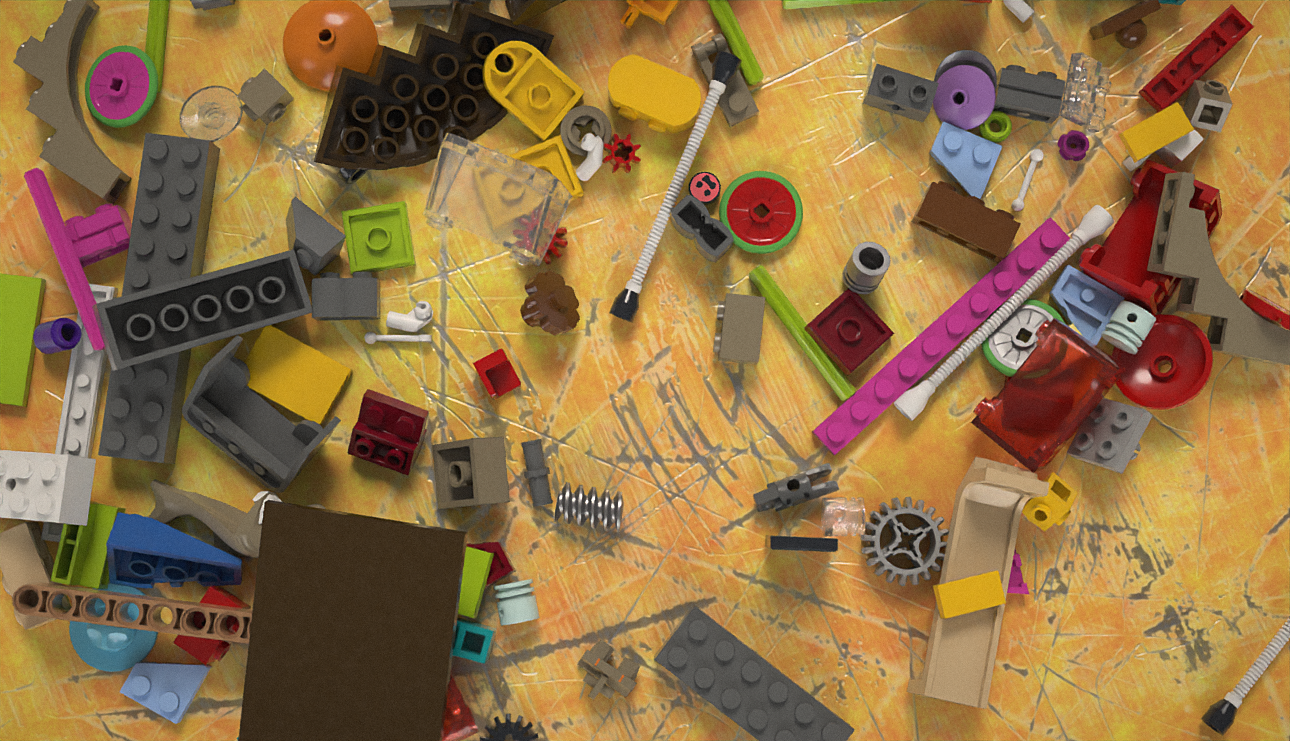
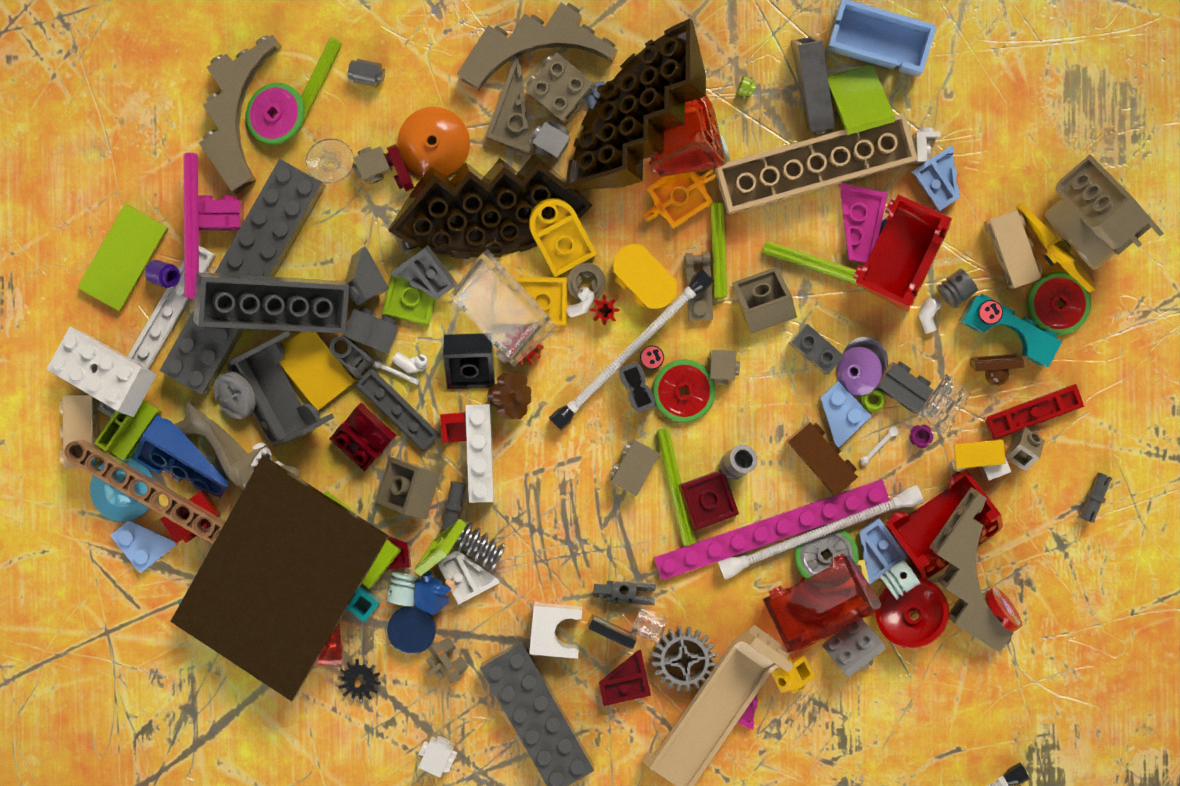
camera: 20 degrees right, 5 degrees up
yellow tile [933,570,1006,619] -> none
none -> light grey tile [213,371,256,419]
none -> dark grey piece [330,336,376,379]
none -> dark grey tile [355,368,441,452]
none -> dark red plate [384,144,415,192]
none -> dark blue tile [387,605,437,654]
none -> dark grey wing [390,245,457,299]
none -> lime tile [414,519,467,576]
none -> blue piece [414,570,455,615]
none -> white wing [437,550,500,605]
none -> black slope [443,333,495,389]
none -> white brick [465,404,495,503]
none -> white piece [529,602,582,659]
none -> dark red wing [599,650,651,706]
none -> dark tan brick [709,350,740,385]
none -> dark tan slope [732,267,797,334]

